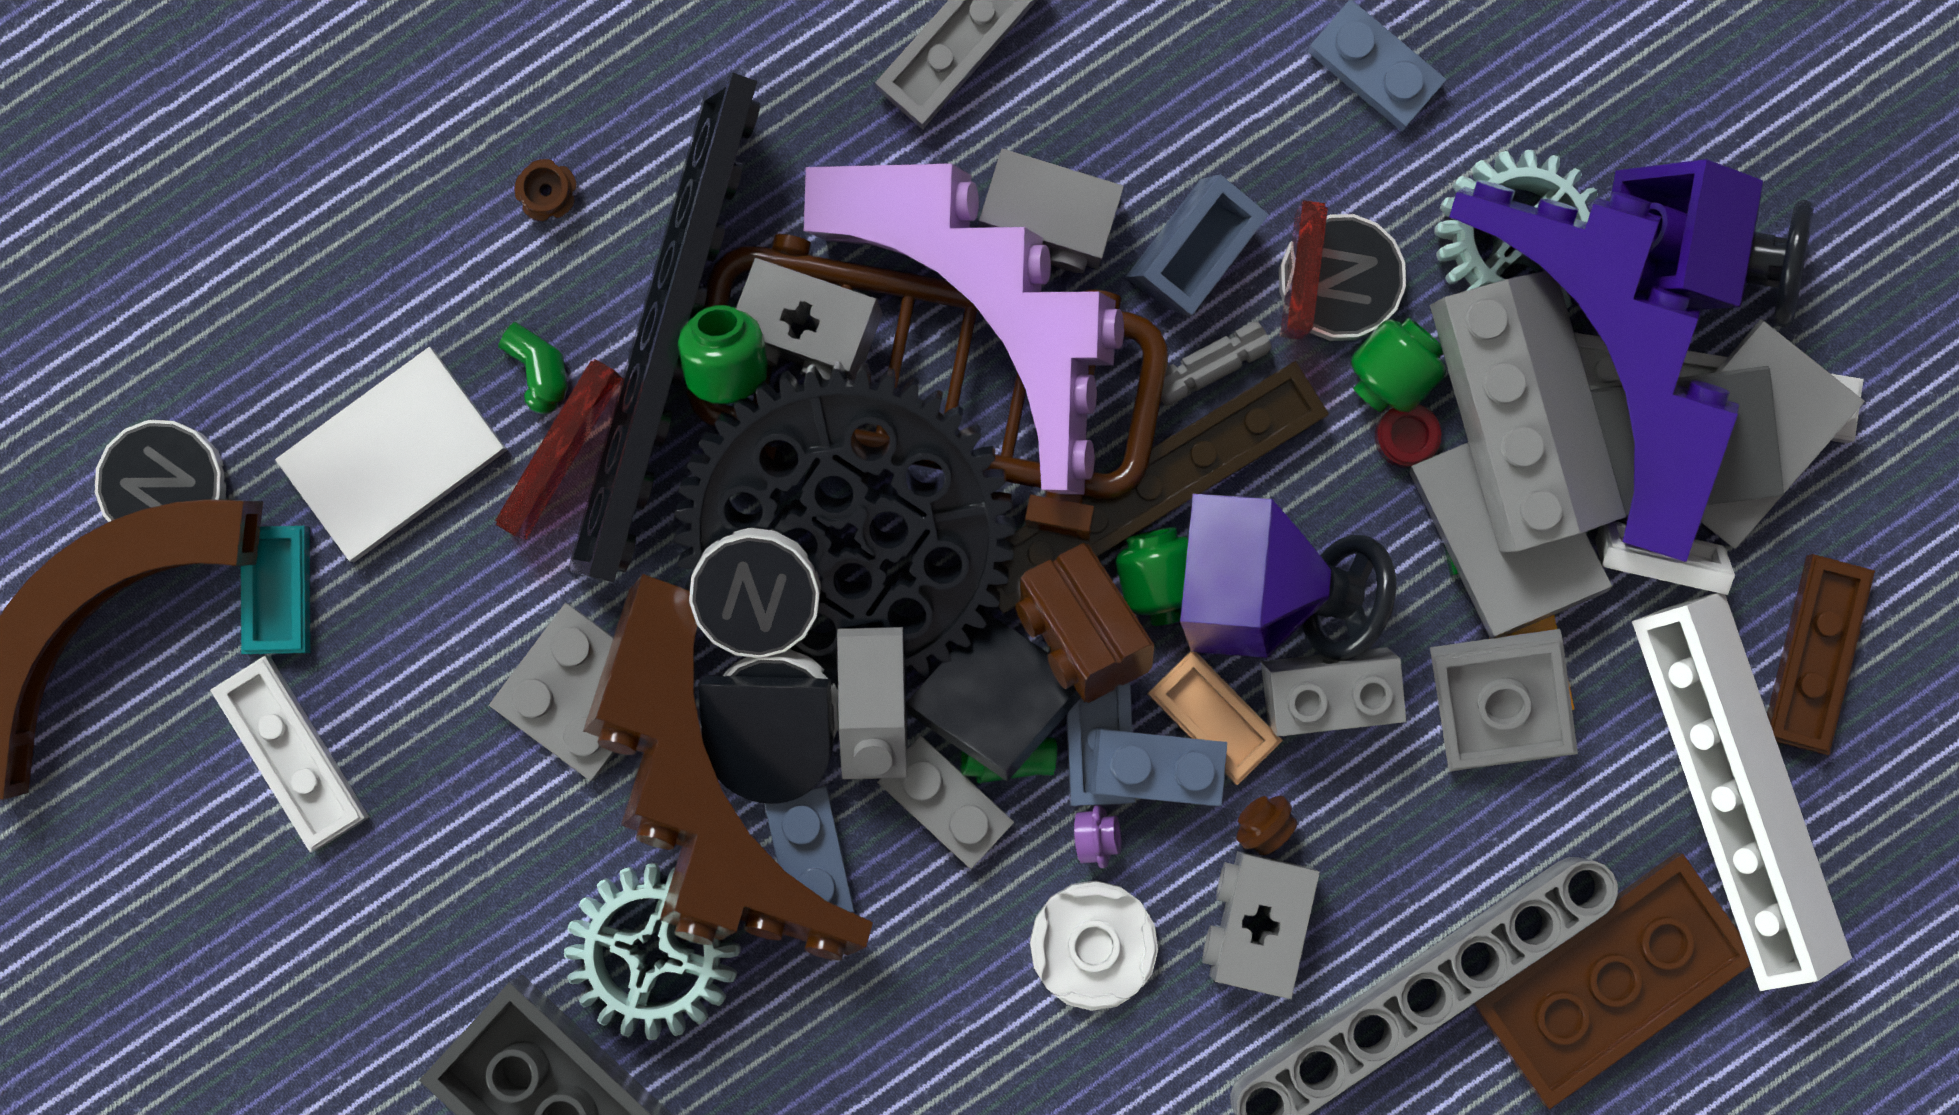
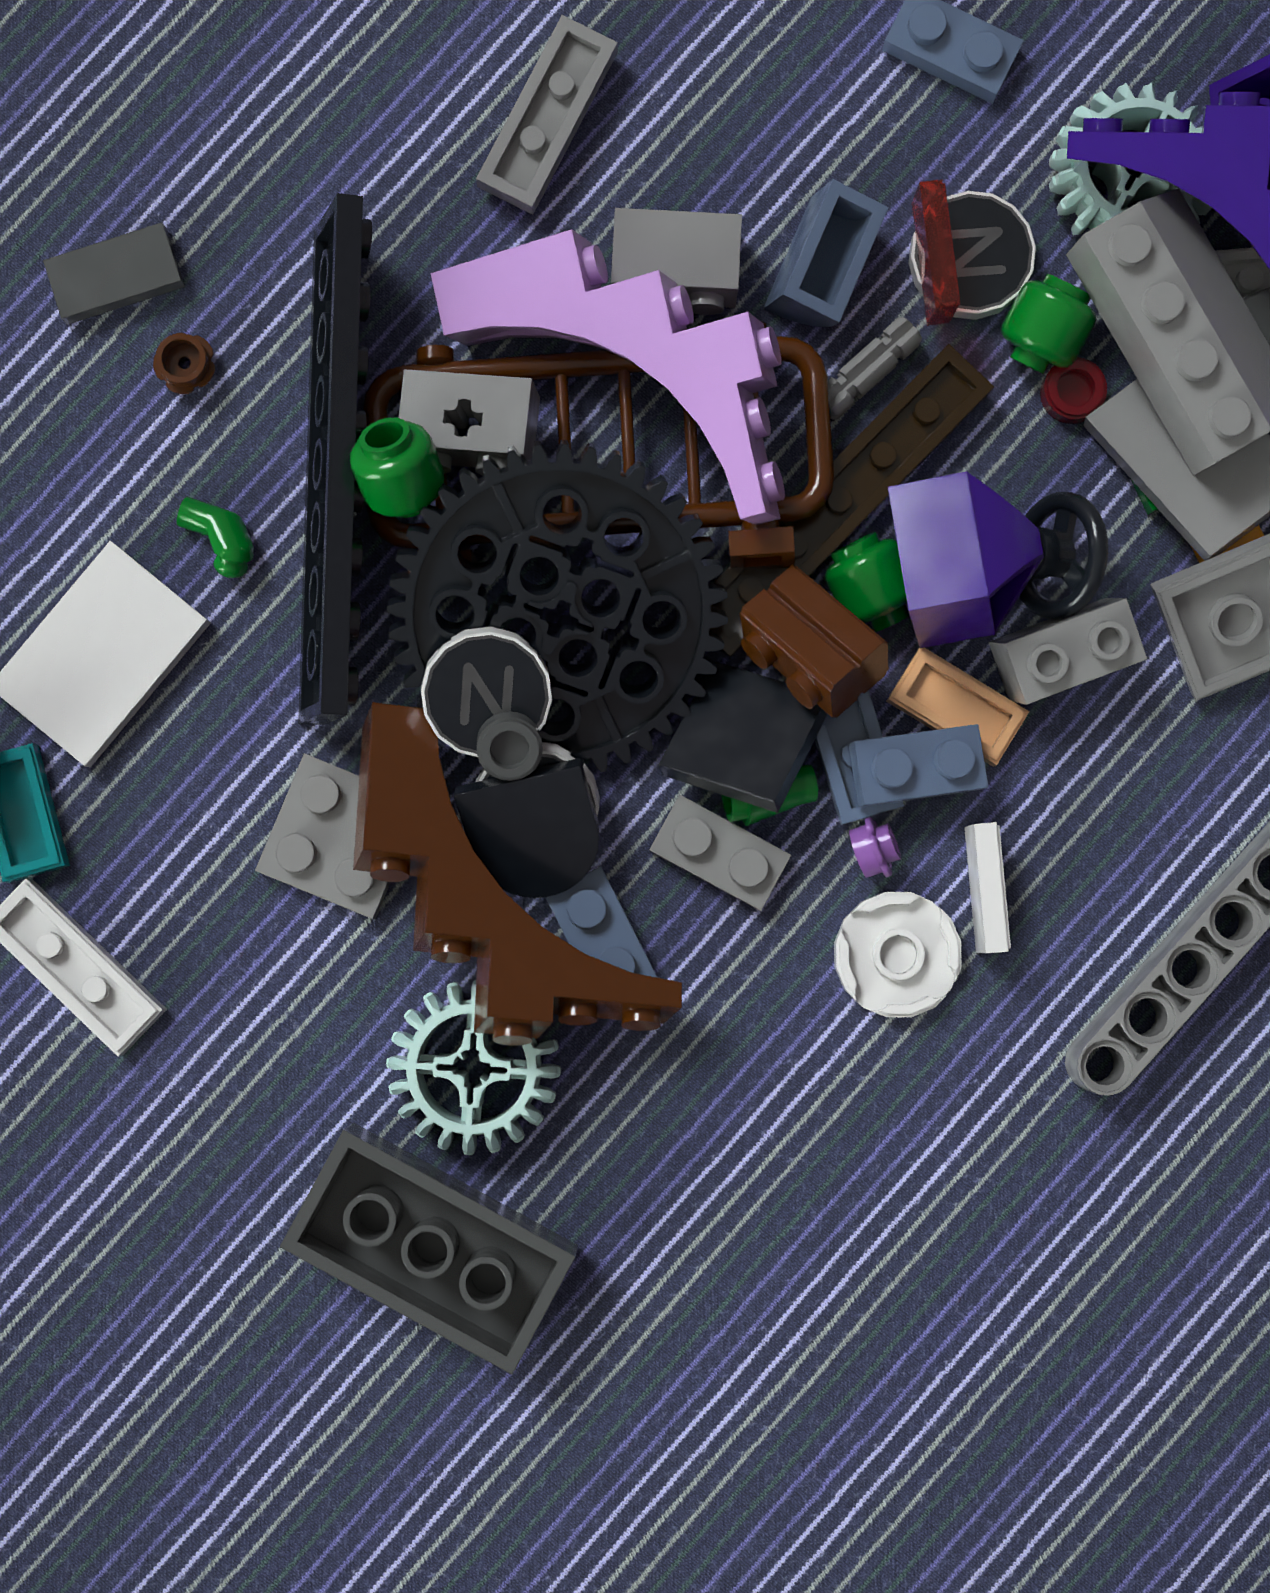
camera: 10 degrees left, 0 degrees up
clear red tile [495,359,623,540] -> none
light grey slope [837,627,908,779] -> none
light grey brick [1202,851,1320,999] -> none
reddish brown plate [1236,796,1297,855] -> none
none -> dark grey tile [43,222,185,325]
none -> dark grey tile [477,711,543,781]
none -> white tile [964,822,1011,953]

